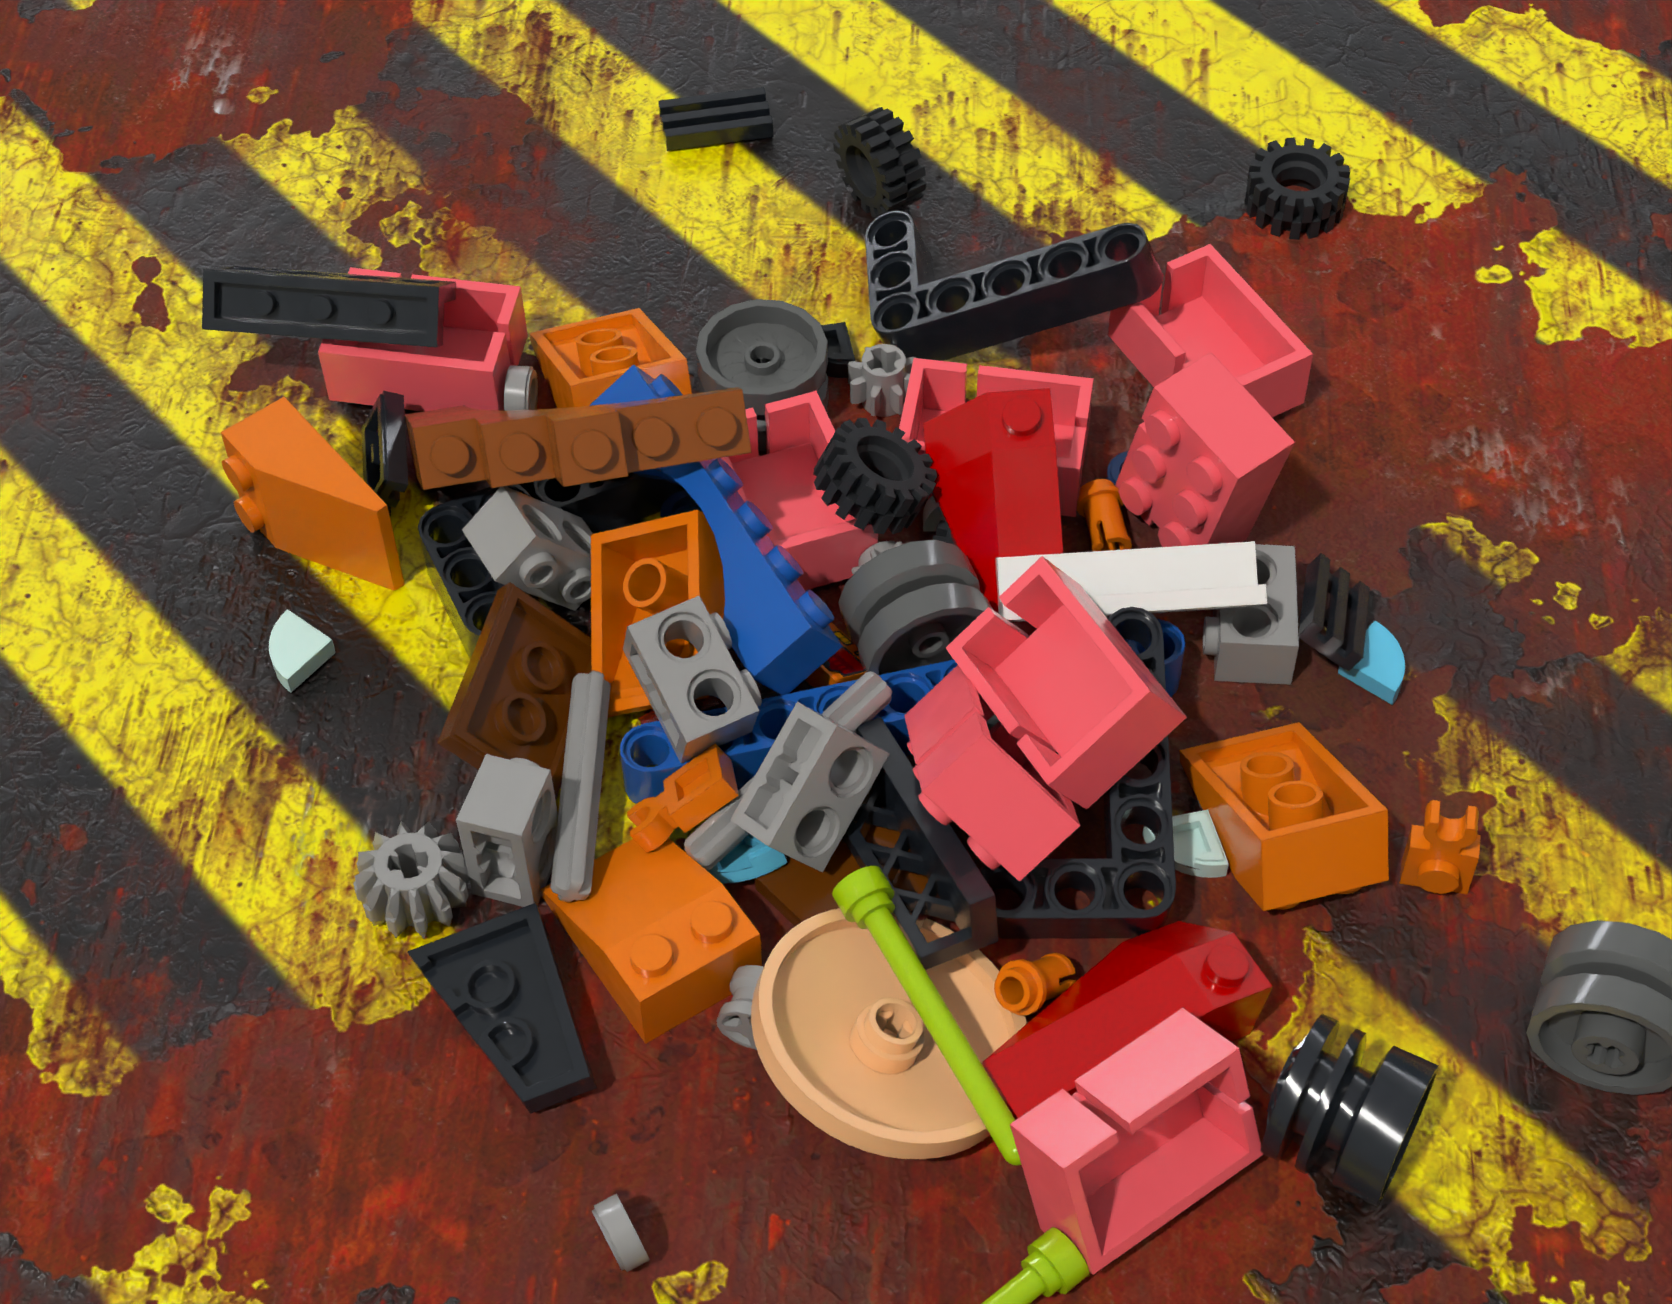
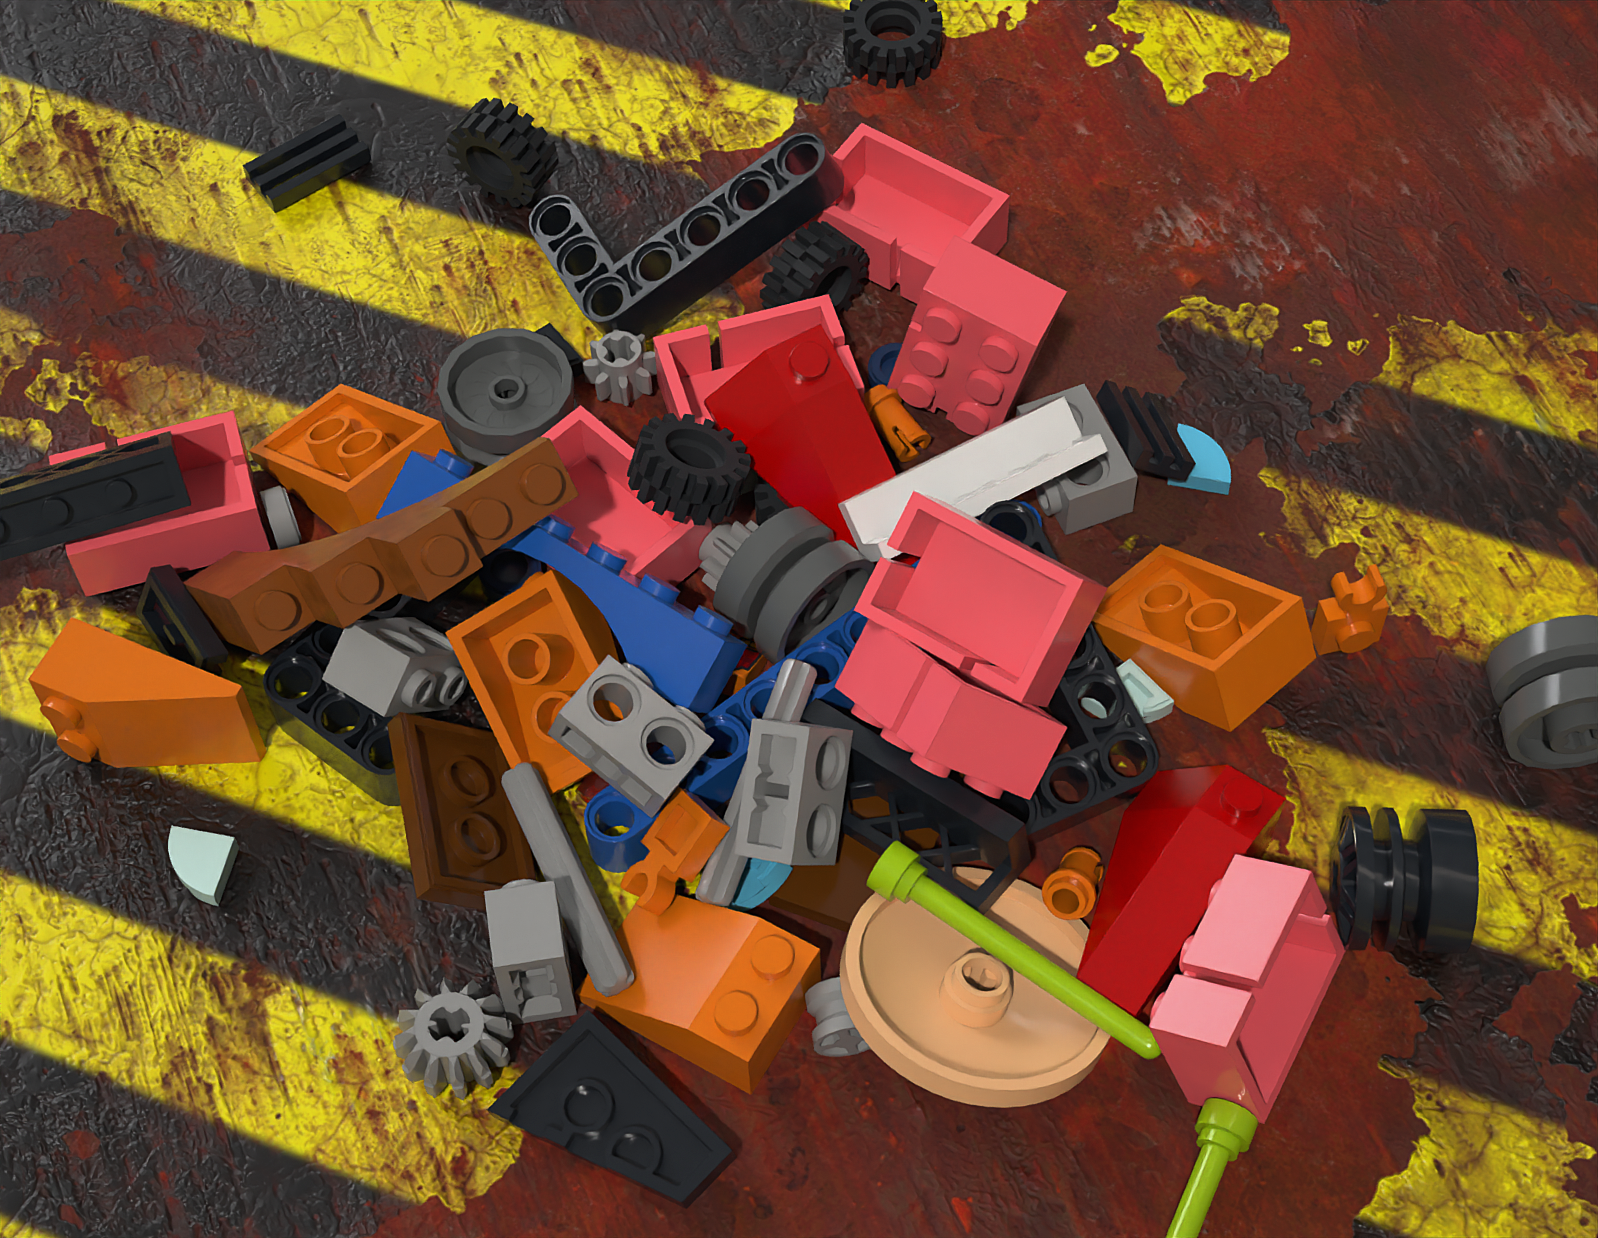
camera: 25 degrees left, 5 degrees up
none -> black tyre [760,221,868,320]

